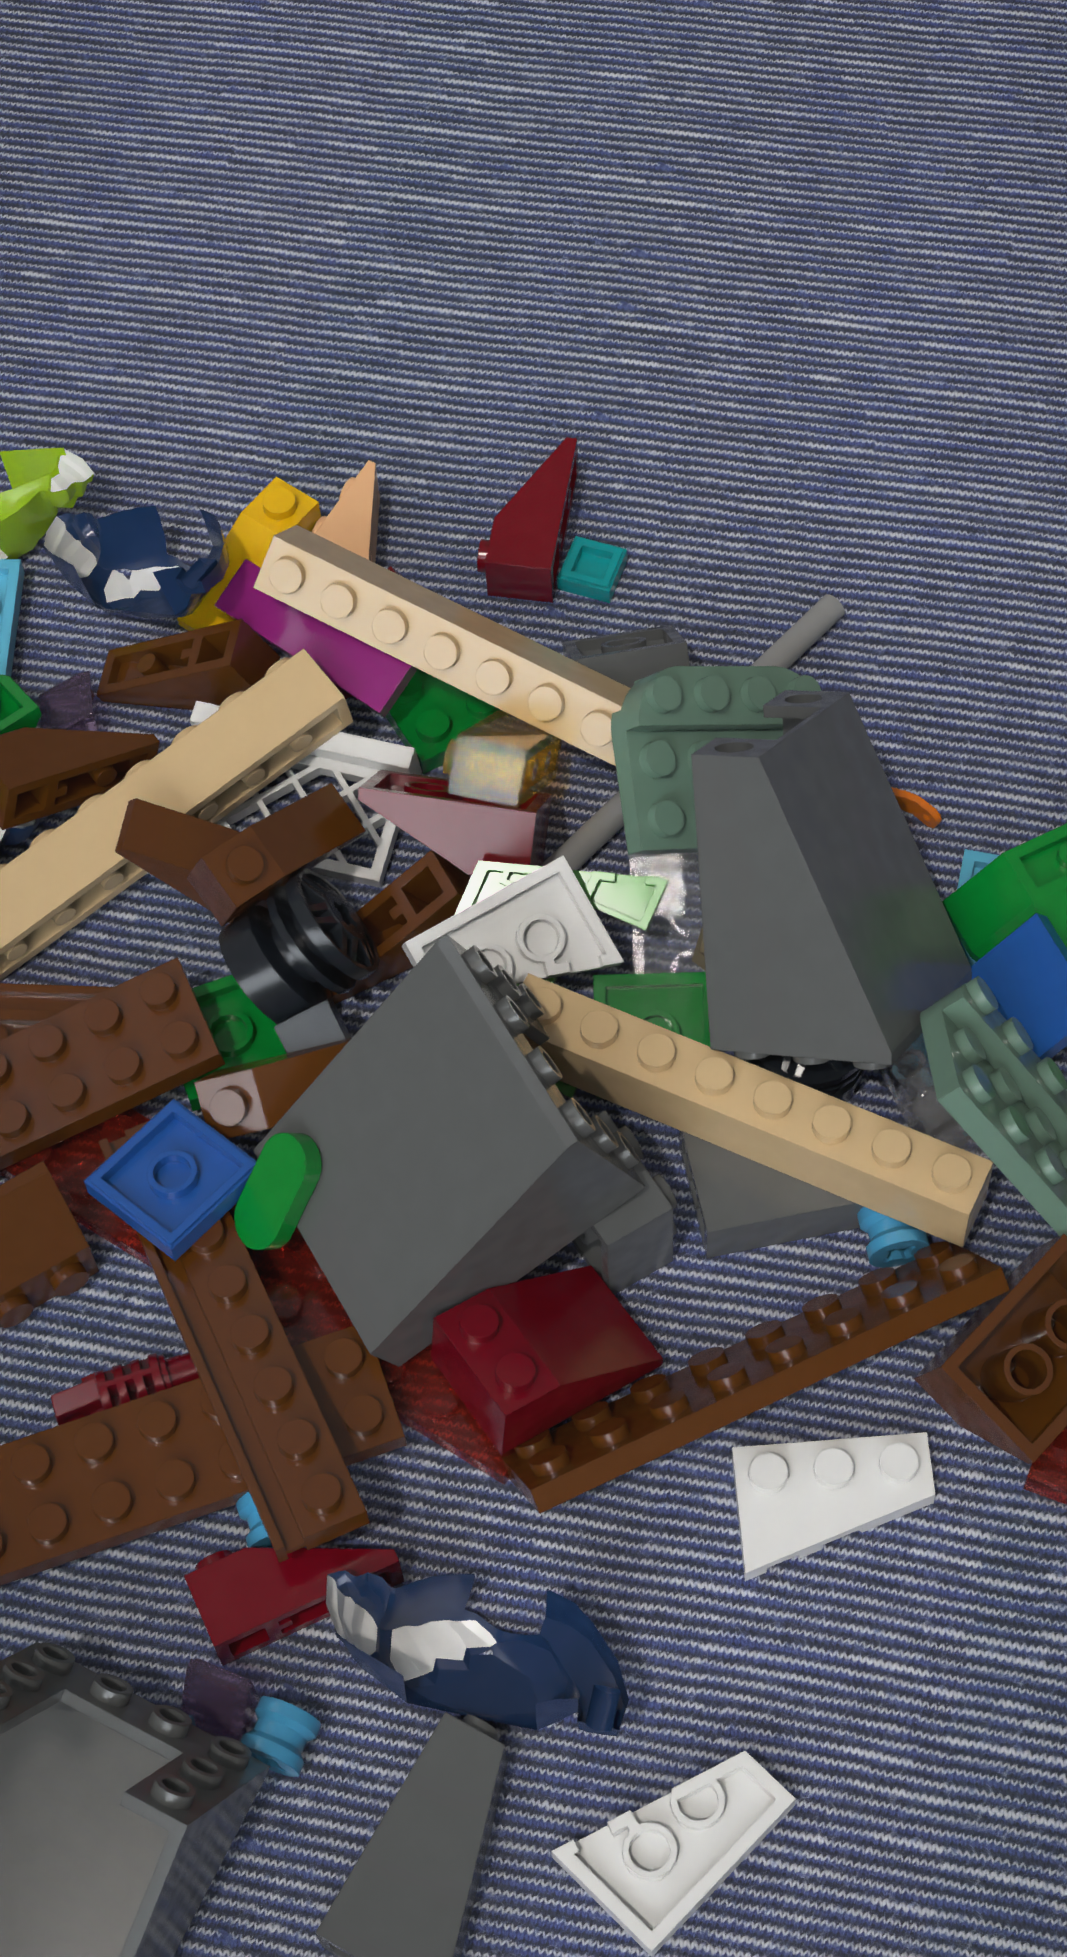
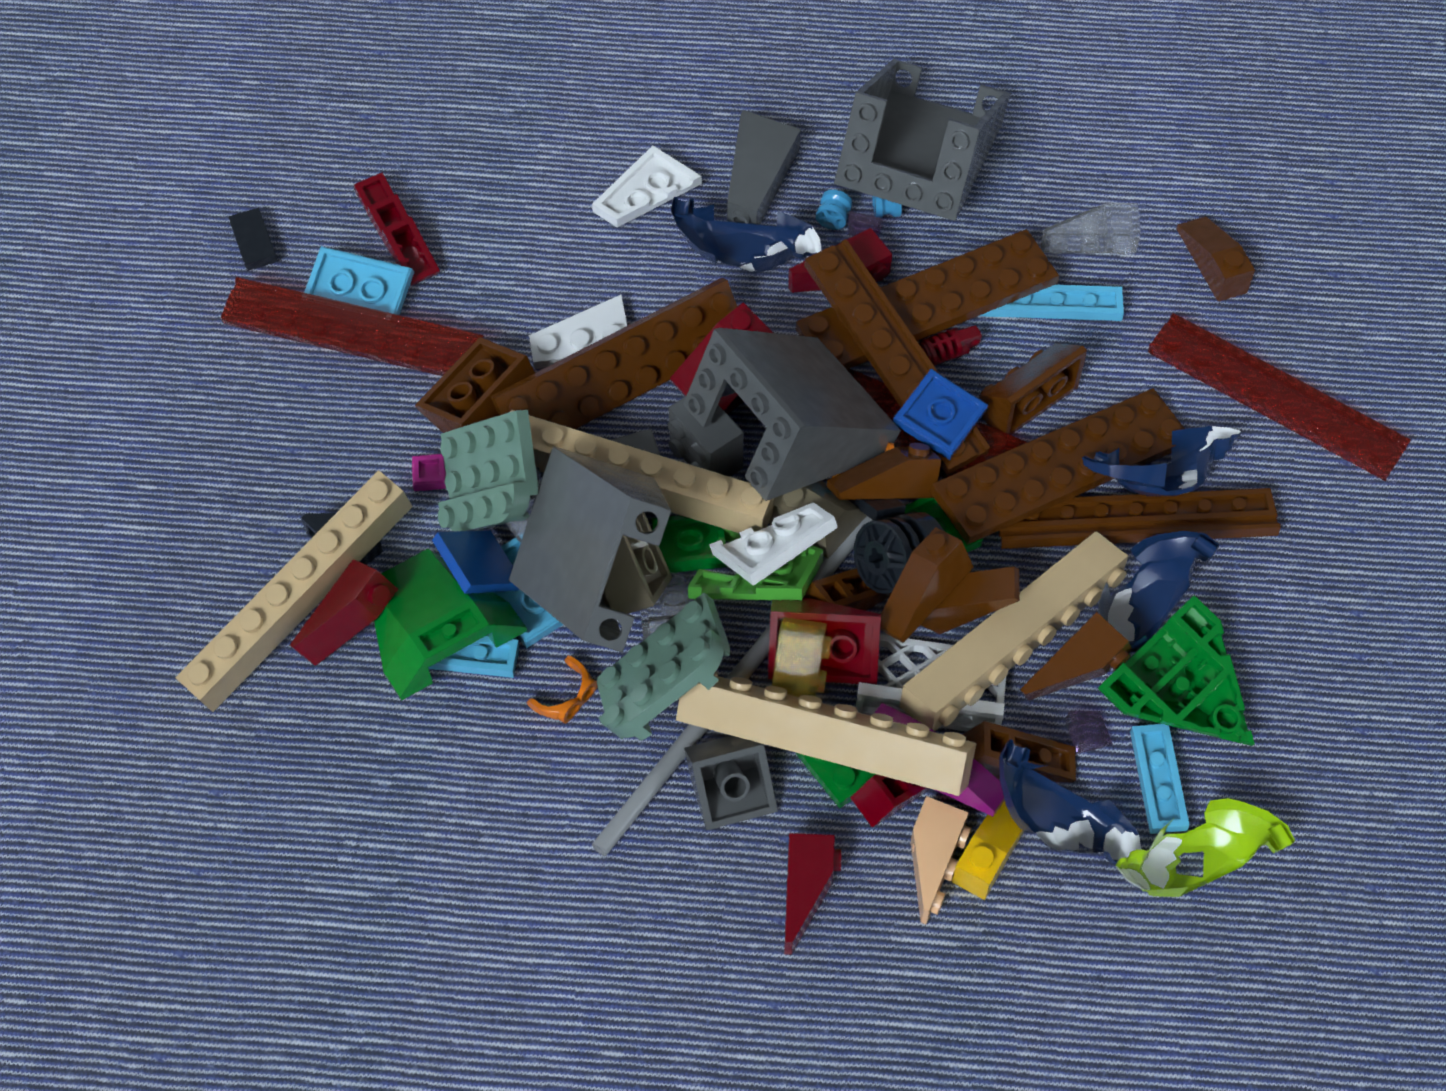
camera: 170 degrees right, 0 degrees up
green tile [234,1133,322,1250] -> none
teal tile [557,536,628,603] -> none

